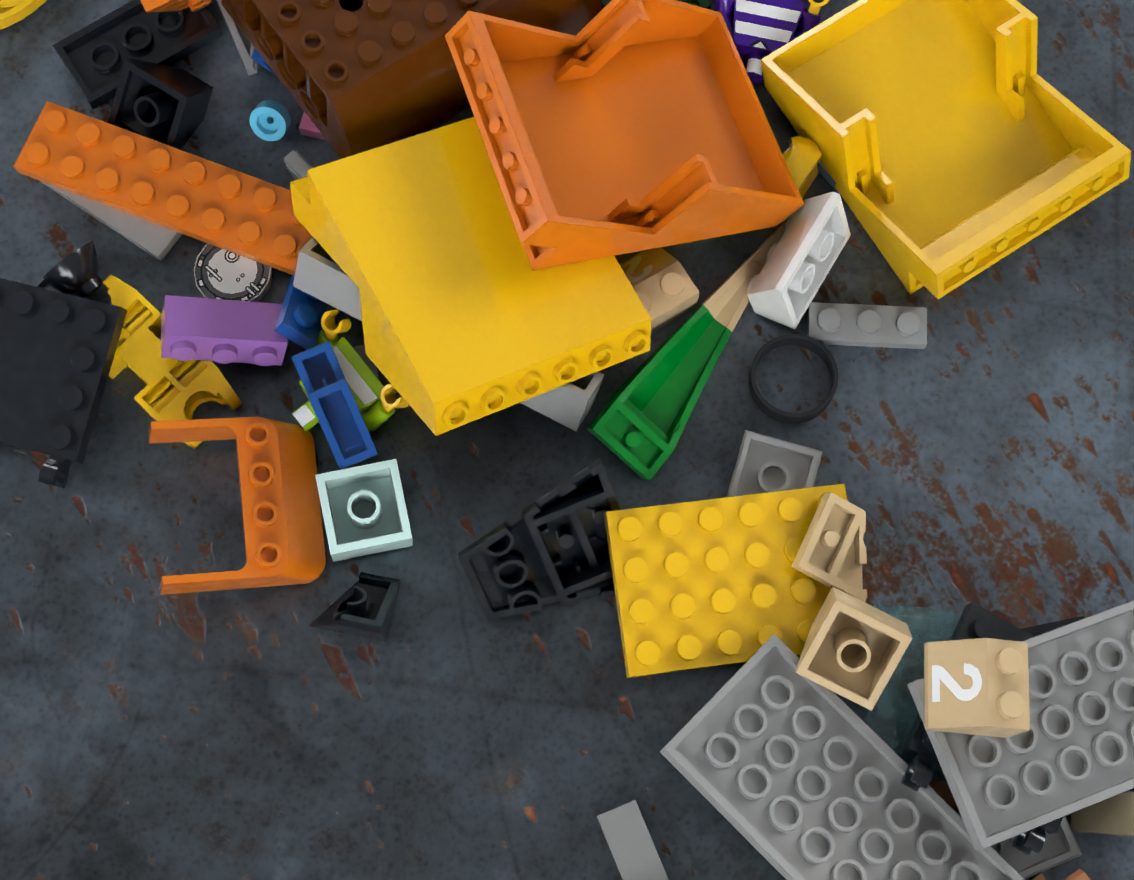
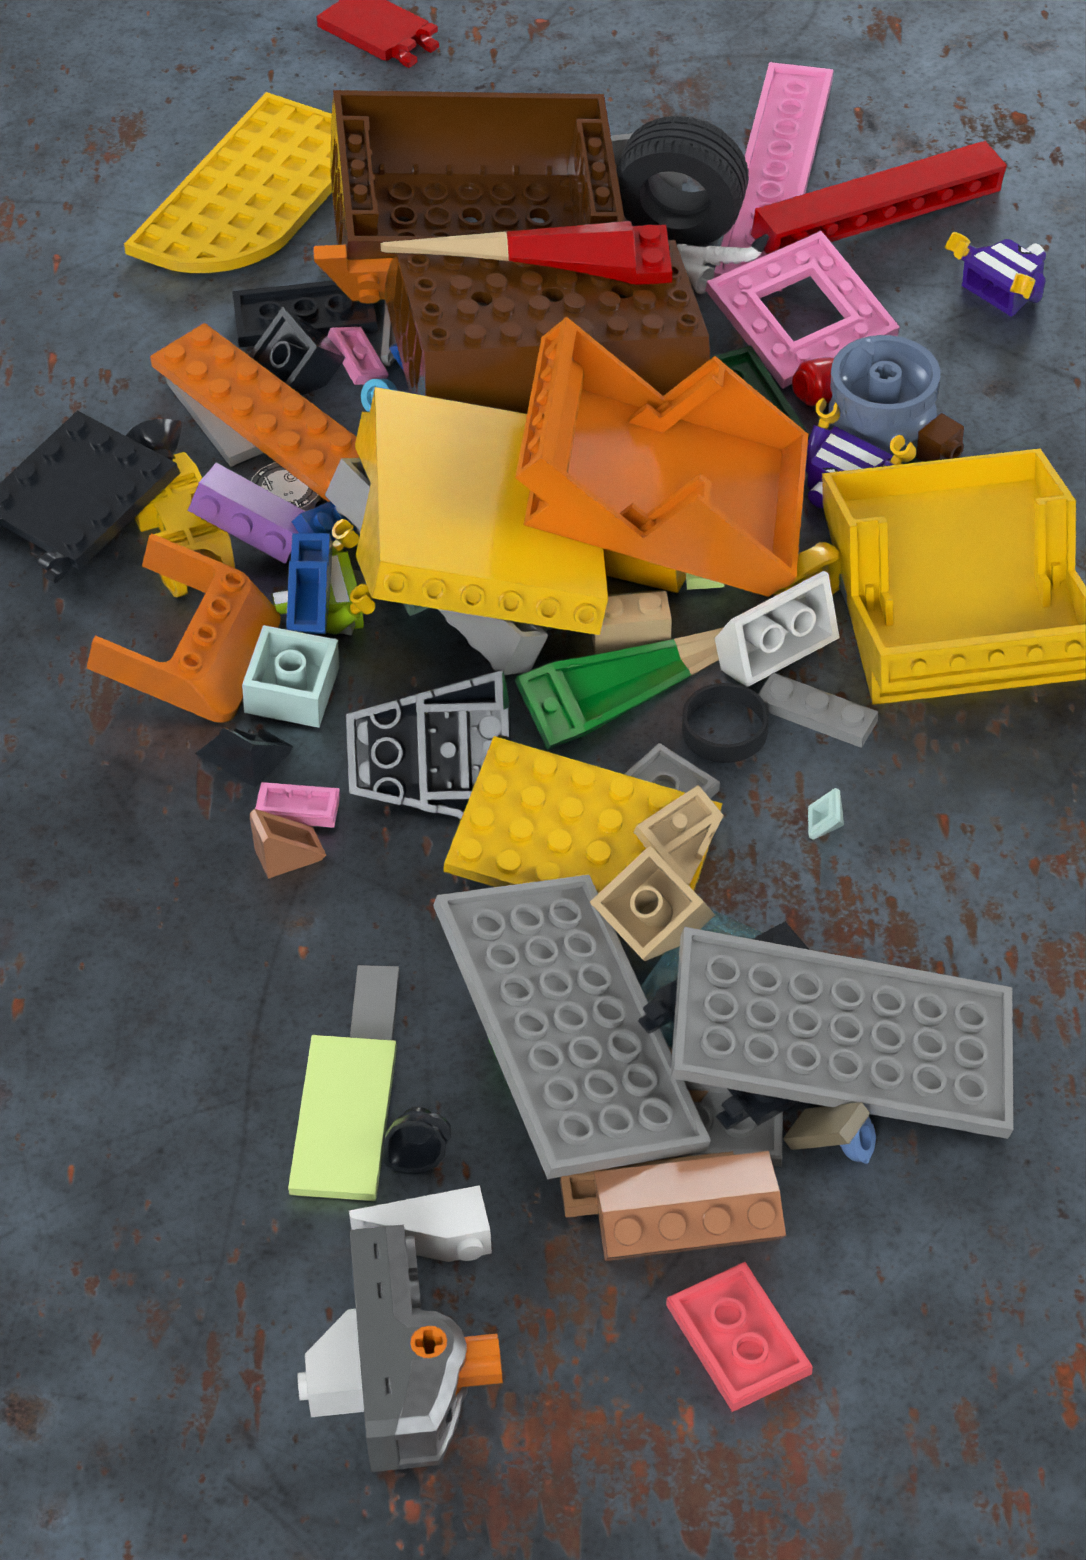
camera: 25 degrees right, 25 degrees down
tan slope [924,638,1030,738] -> none
none -> nougat slope [250,809,326,878]
none -> bright pink plate [255,782,340,828]
none -> bright pink plate [327,327,389,385]
none -> light aqua slope [808,788,844,840]

